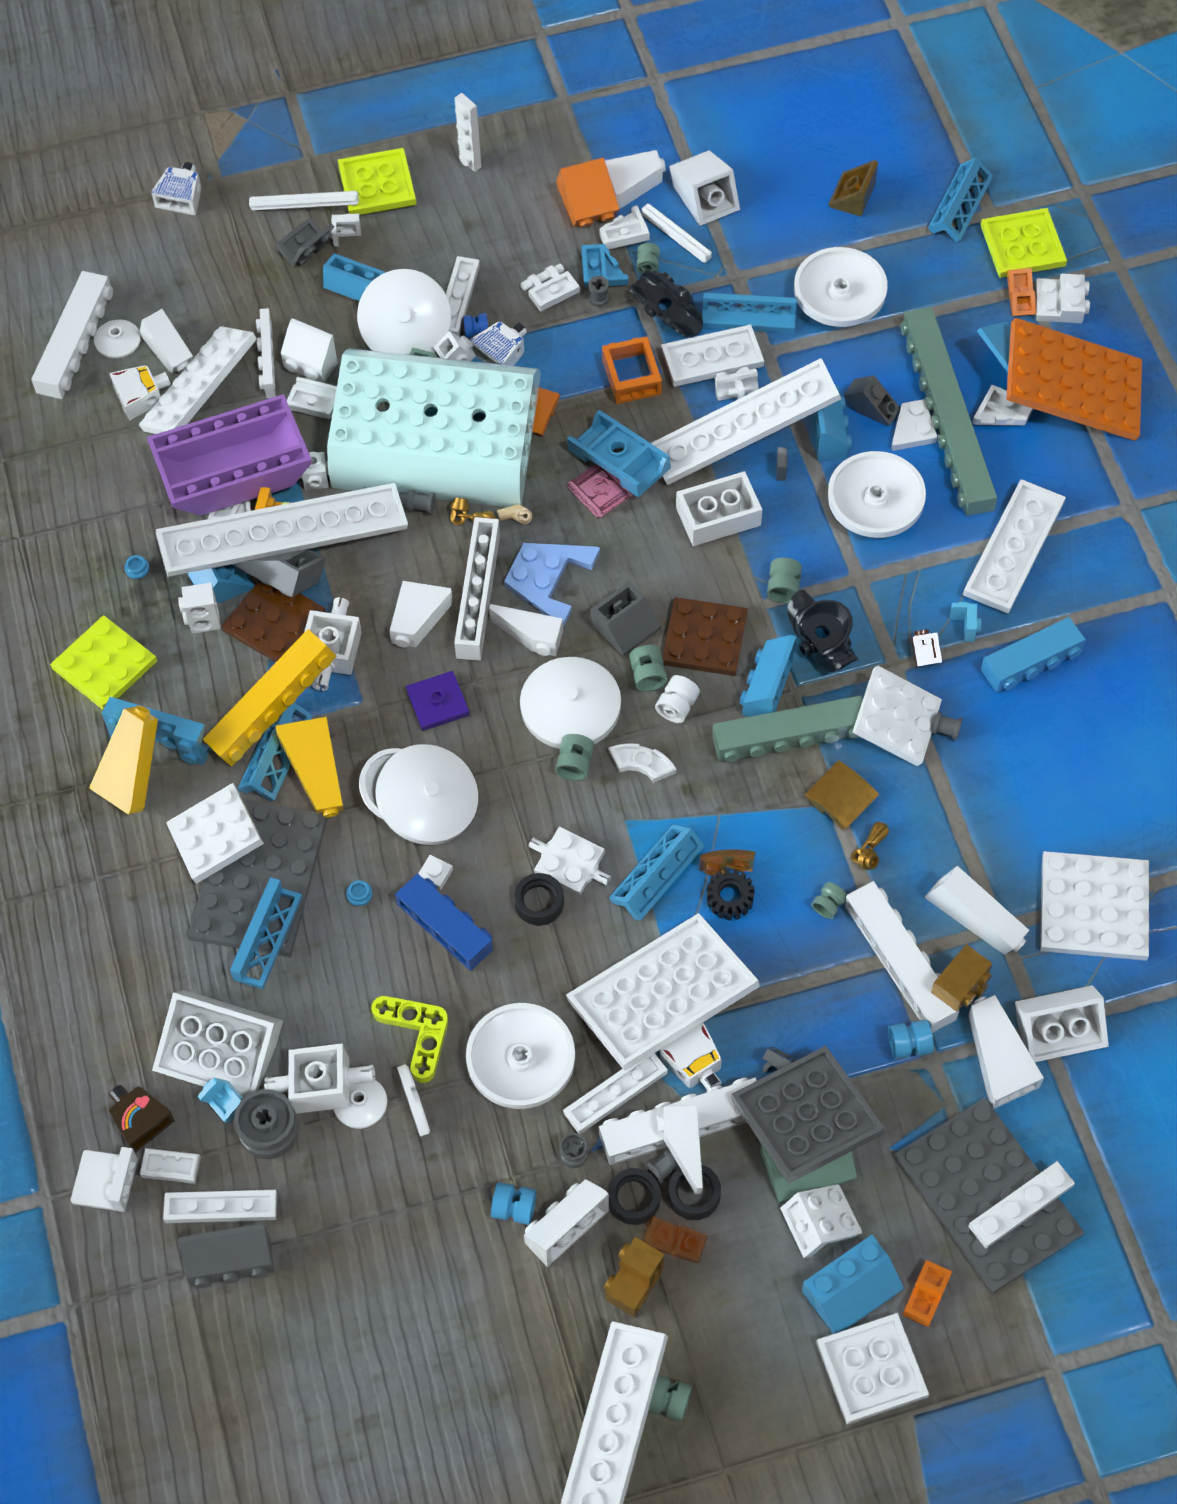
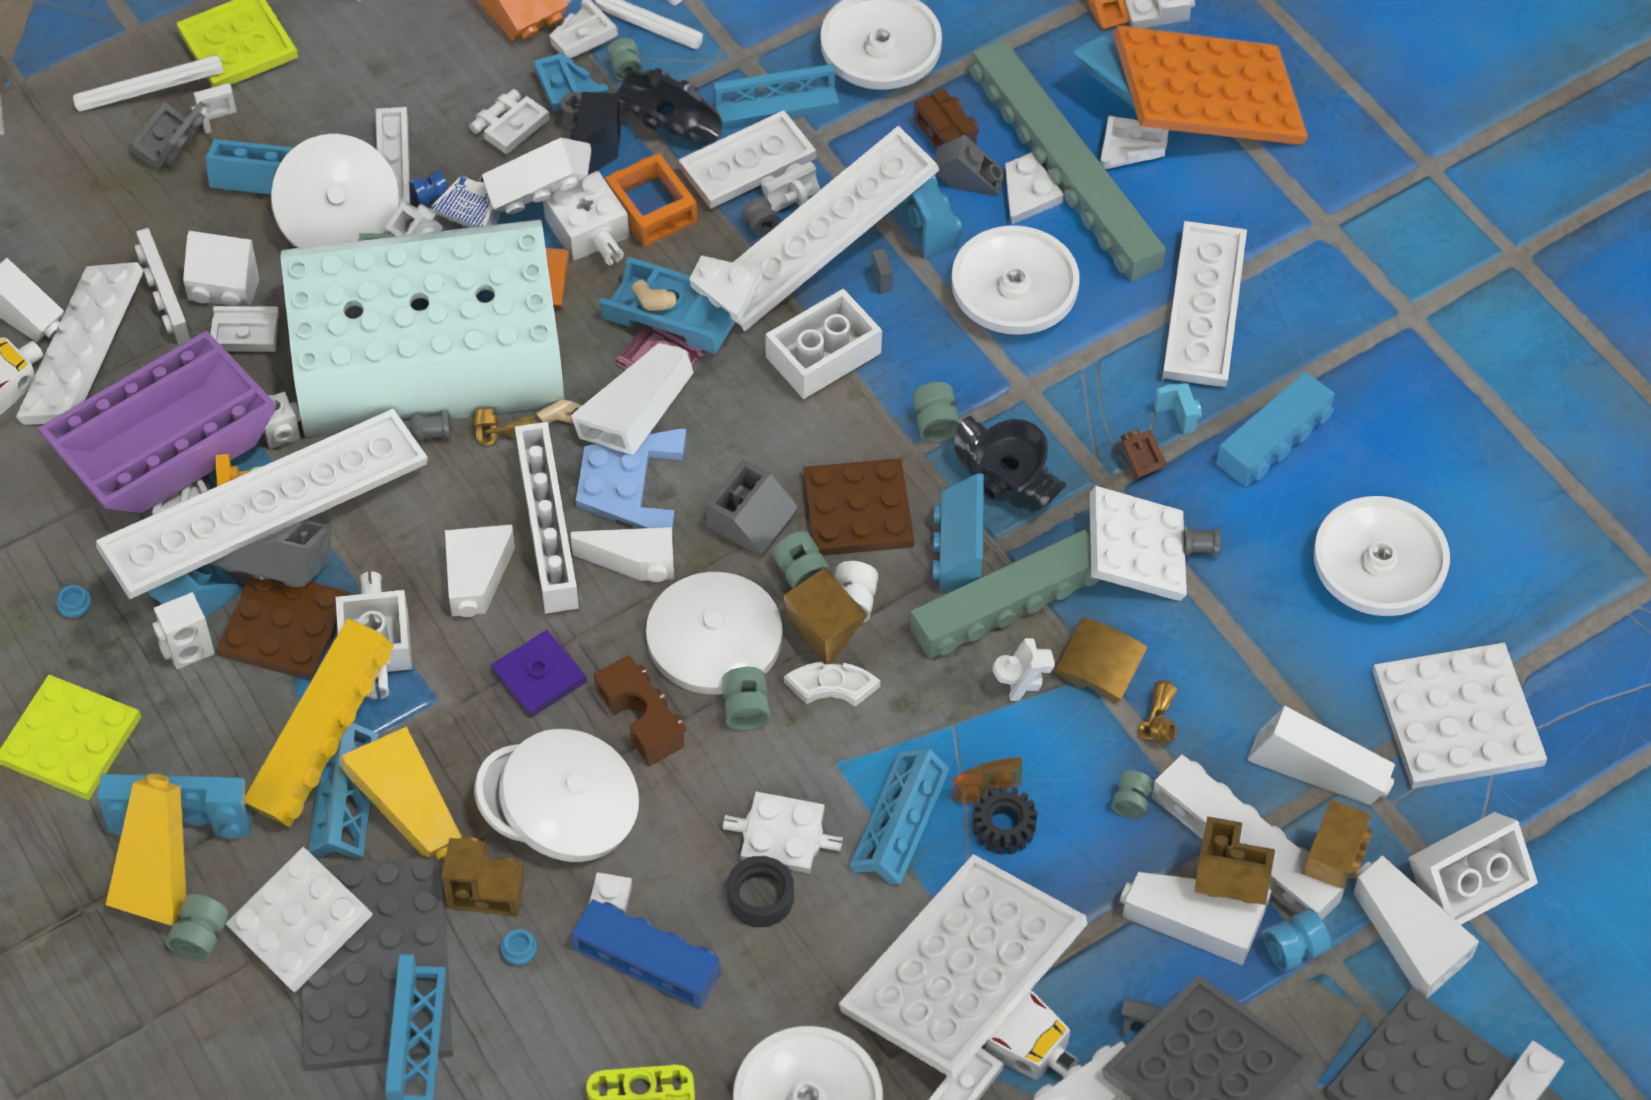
camera: 20 degrees left, 5 degrees down
none -> sand green wheel [165,894,229,962]
none -> pearl gold brick [442,837,525,917]
none -> white slope [482,137,591,214]
none -> white brick [543,171,629,265]
none -> black slope [570,91,621,175]
none -> white slope [571,343,694,455]
none -> reddish brown arch [594,655,686,767]
none -> tan arm [632,280,676,311]
none -> white wing [689,255,762,323]
none -> dark grey wheel [742,197,780,237]
none -> pearl gold slope [784,568,867,664]
none -> reddish brown brick [913,88,979,149]
none -> white hips [993,638,1055,701]
none -> white slope [1120,872,1272,965]
none -> pearl gold brick [1194,816,1275,905]
none -> white dish [1314,496,1450,616]

